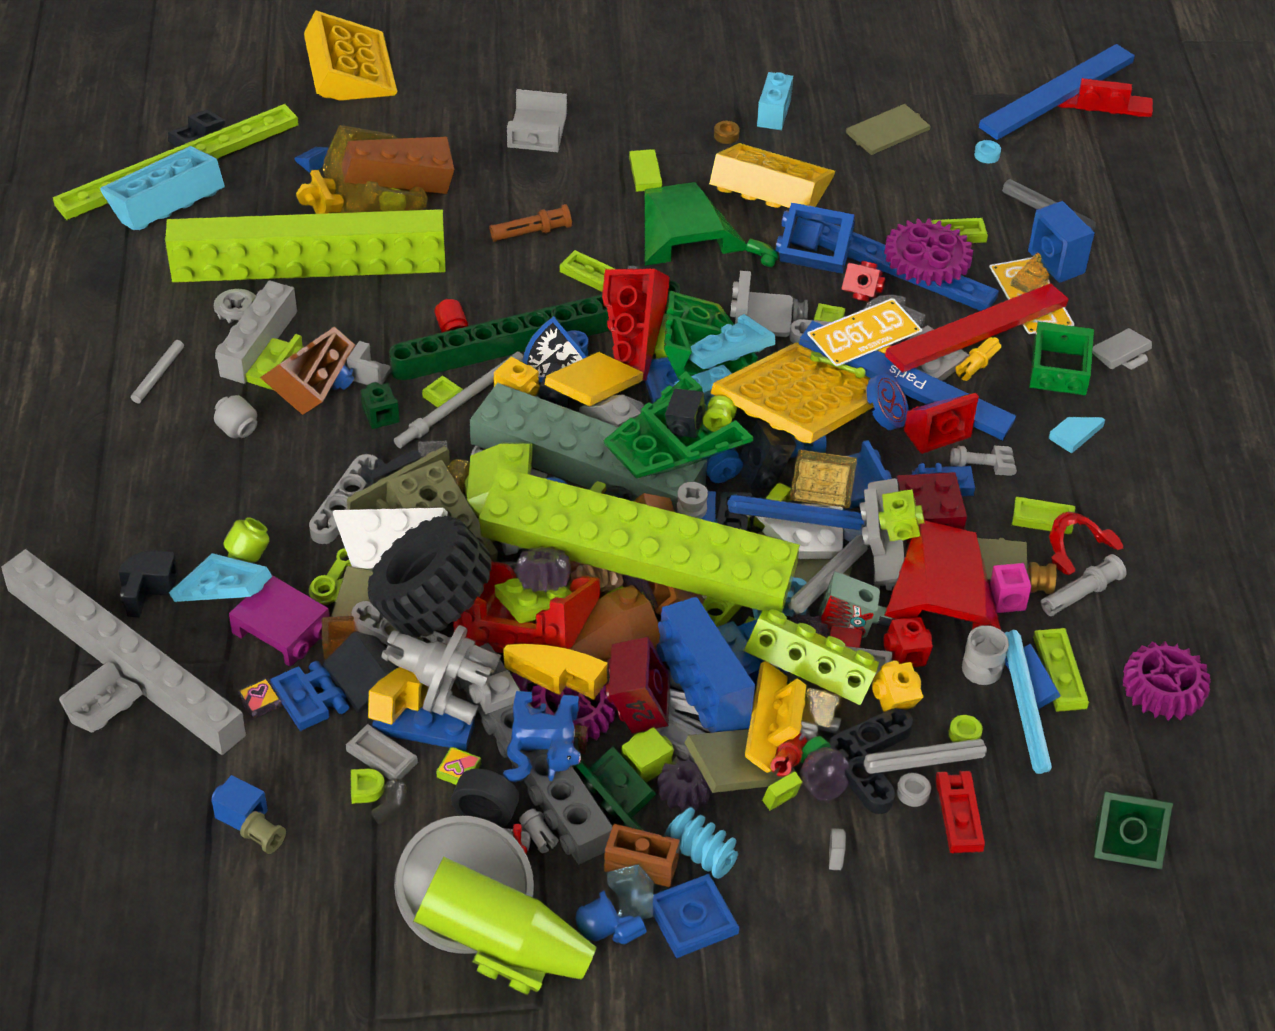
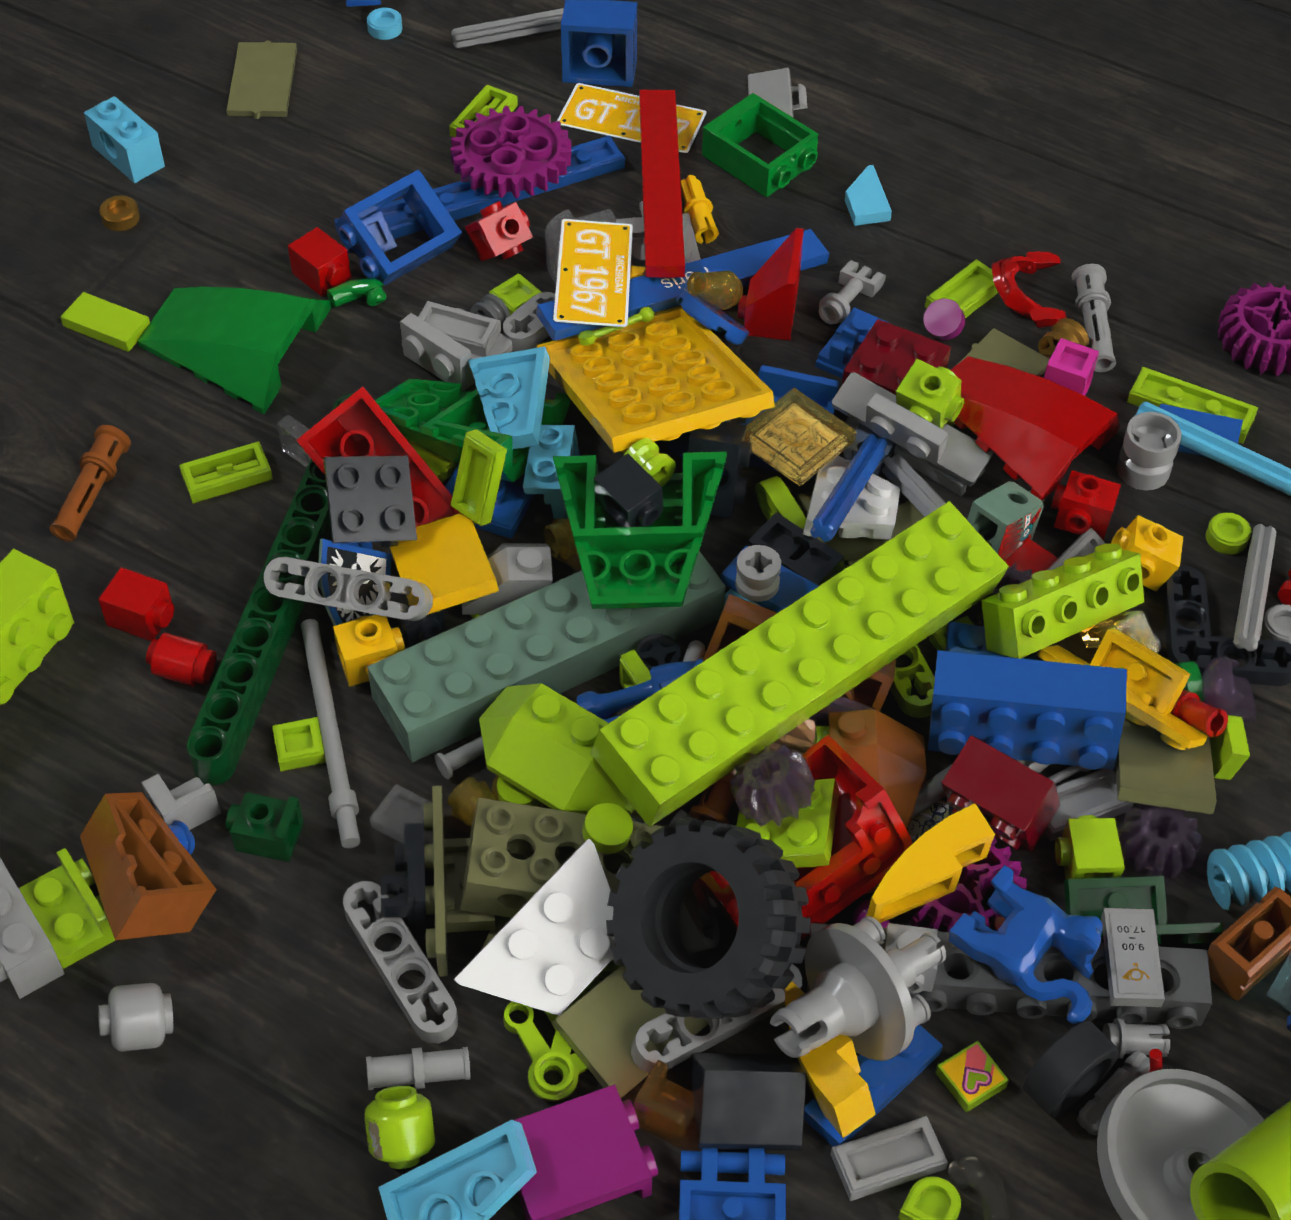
camera: 55 degrees left, 5 degrees up
yellow slope [709,143,835,208] -> none
clear yellow tile [1011,253,1049,293] -> none
none -> red brick [98,567,174,641]
none -> light grey beam [264,557,433,621]
none -> red brick [288,227,351,297]
none -> black hinge [323,456,417,547]
none -> light grey pin [366,1047,470,1090]
none -> light grey tile [418,301,501,357]
none -> lime tile [451,429,507,526]
none -> lime tile [582,803,633,854]
none -> clear yellow cone [687,270,743,310]
none -> magenta tile [923,299,965,341]
none -> light grey tile [1101,908,1165,1007]

